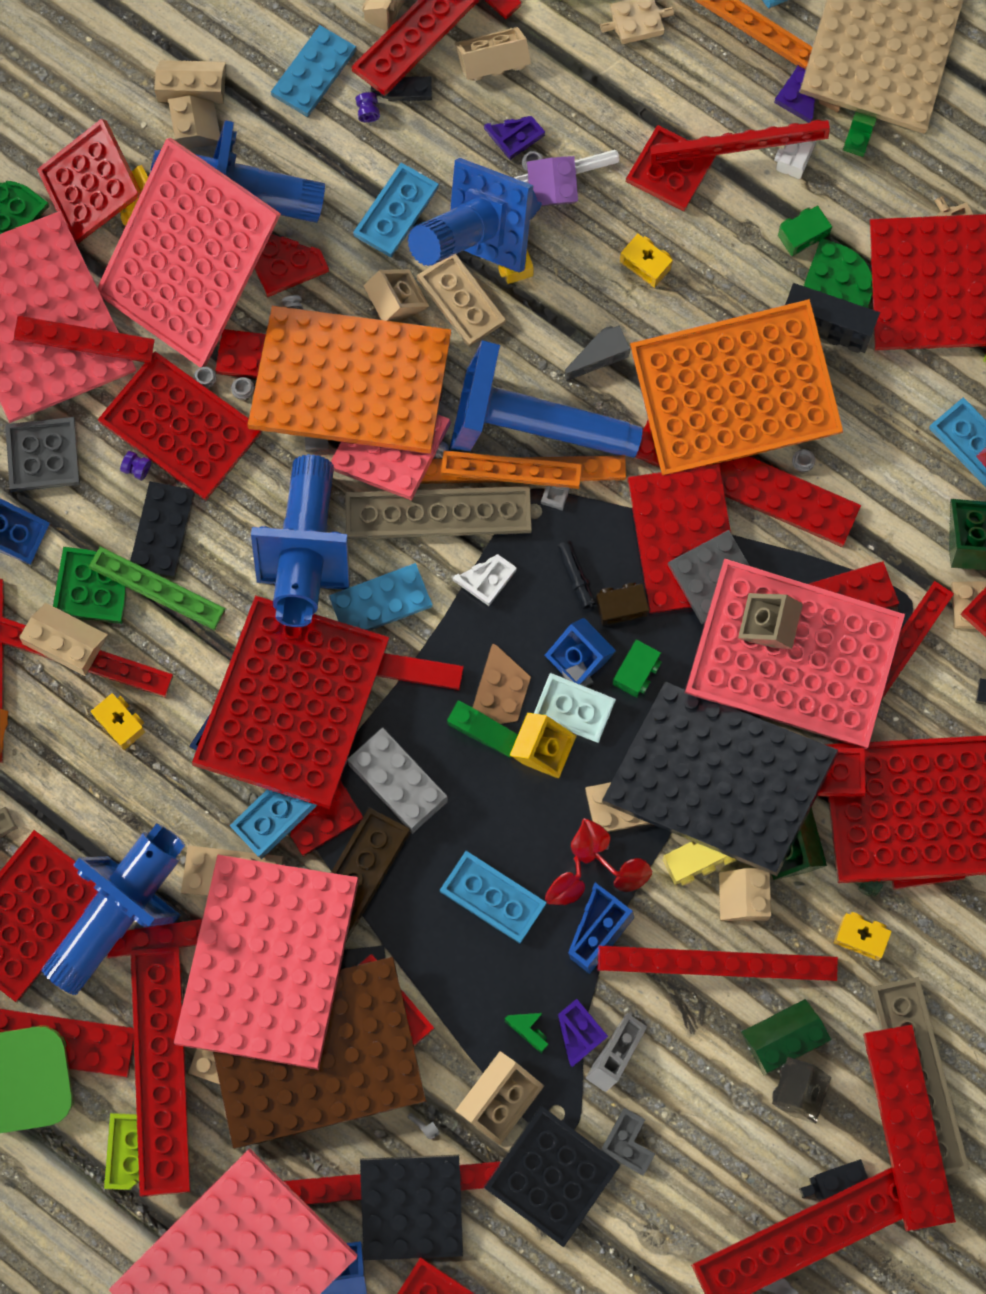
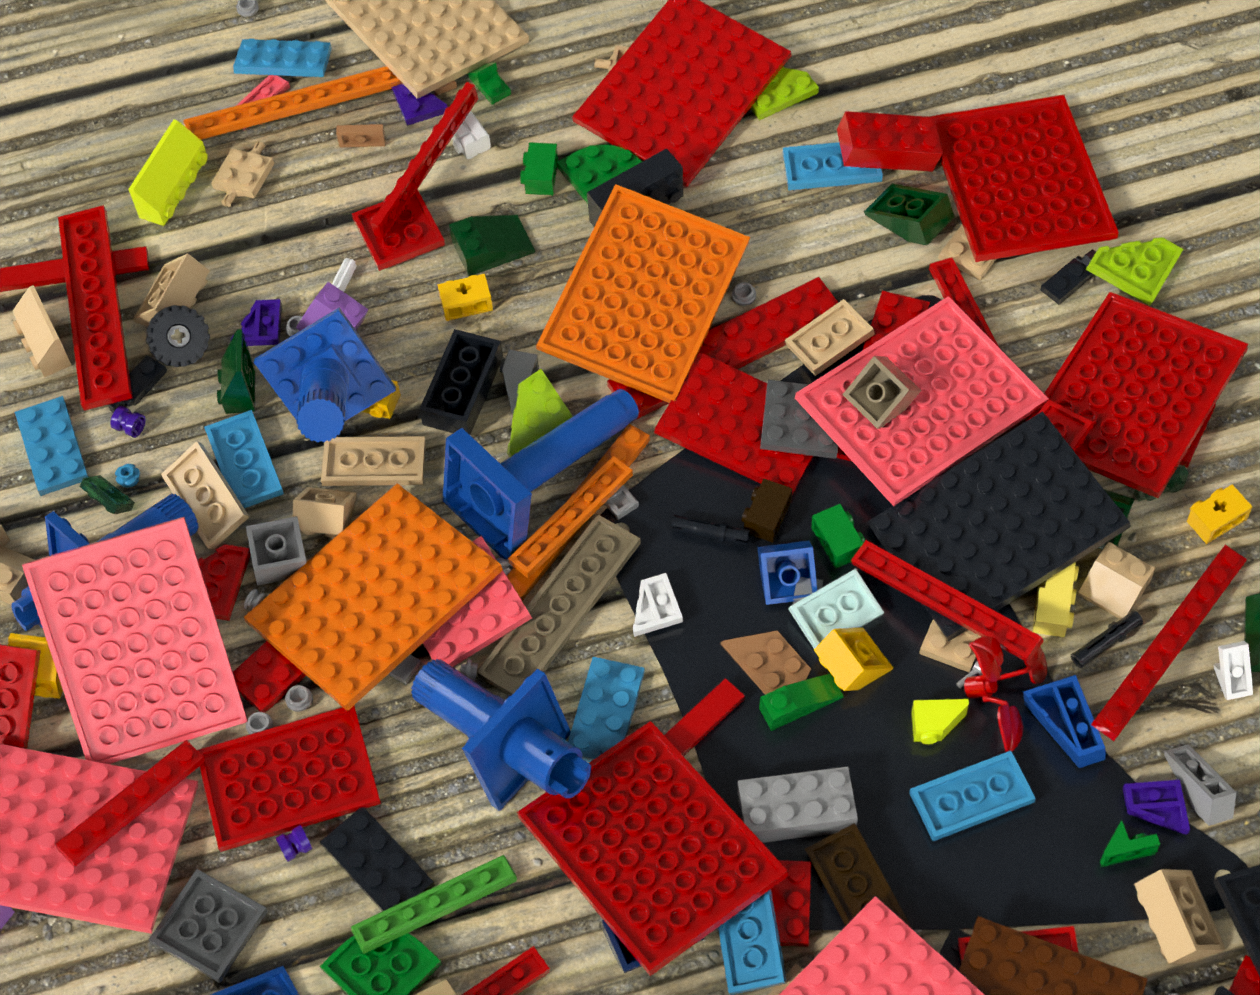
camera: 50 degrees left, 15 degrees down
none -> clear green plate [79,475,135,514]
none -> dark azure plate [115,464,140,488]
none -> black bush [145,305,210,367]
none -> tan plate [161,441,249,550]
none -> dark green slope [217,329,256,414]
none -> light grey slope [246,516,306,586]
none -> medium nougat plate [336,124,386,148]
none -> black brick [419,329,503,435]
none -> dark green slope [449,215,535,276]
none -> light grey plate [460,659,478,681]
none -> lime plate [507,369,573,457]
none -> tan plate [785,299,875,376]
none -> red plate [851,540,1044,663]
none -> neon yellow slope [912,699,969,744]
none -> black pin [1071,610,1143,668]
none -> white slope [1214,641,1253,700]

